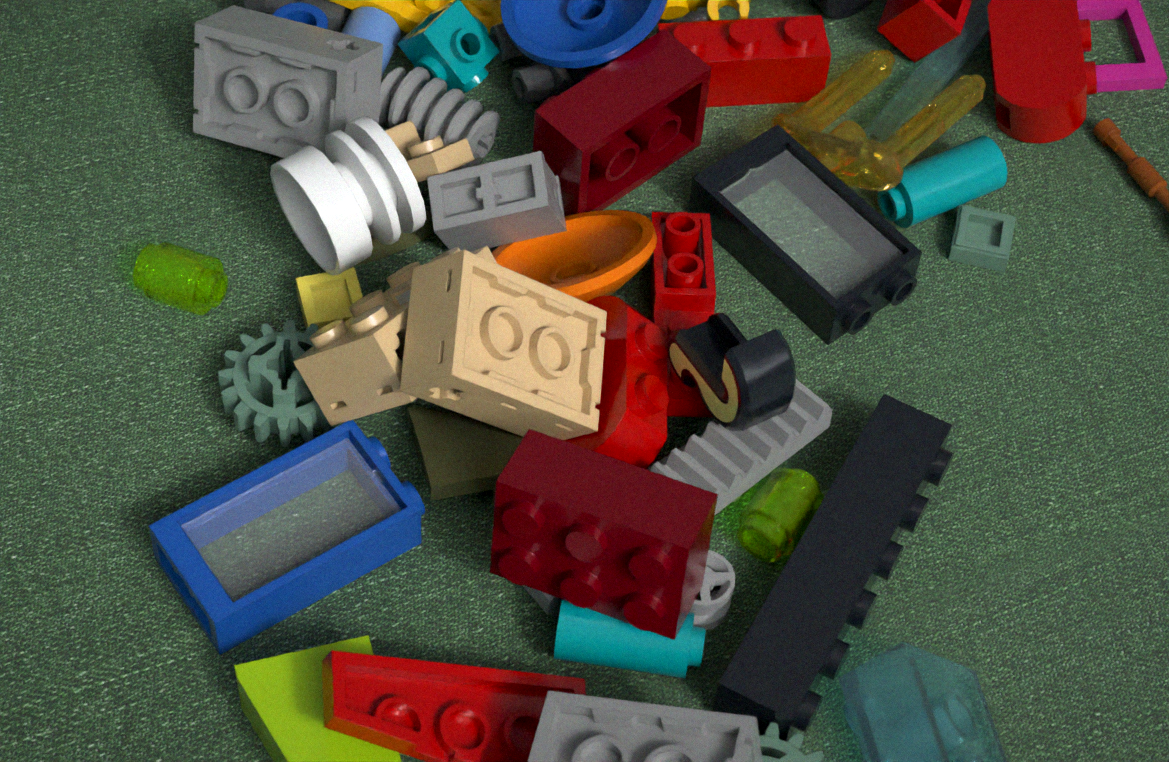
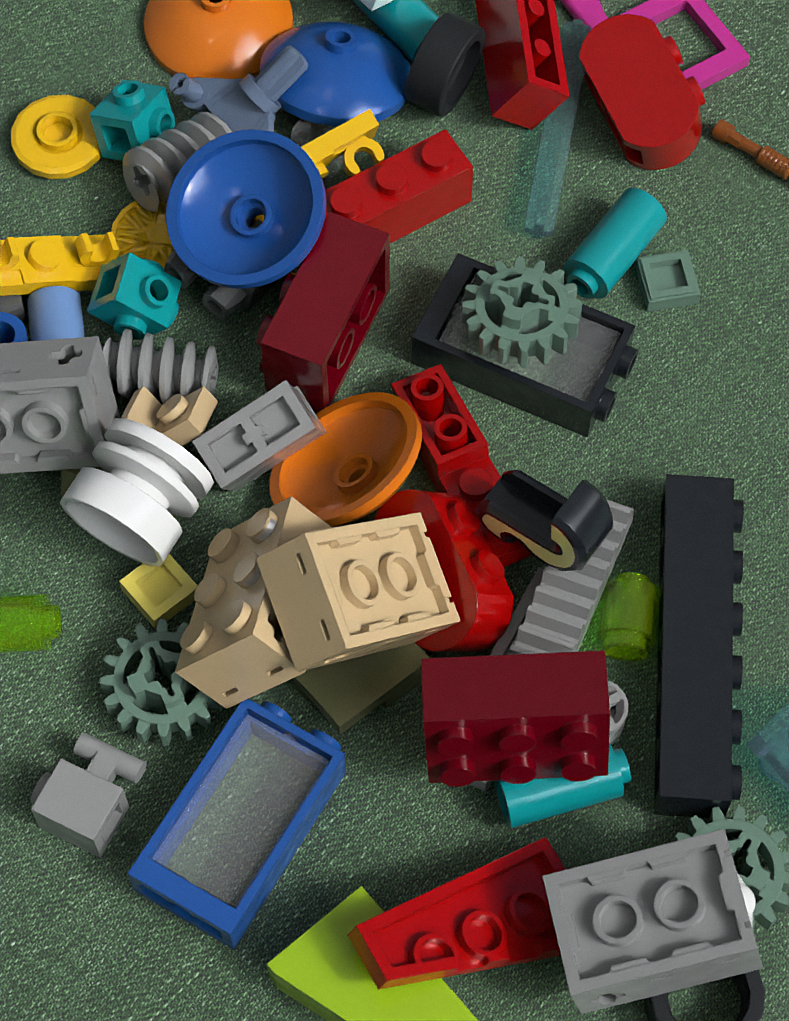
camera: 20 degrees left, 10 degrees up
clear yellow piece [770,49,986,191] -> none
none -> light grey brick [30,732,147,858]
none -> sand green gear [462,257,582,368]

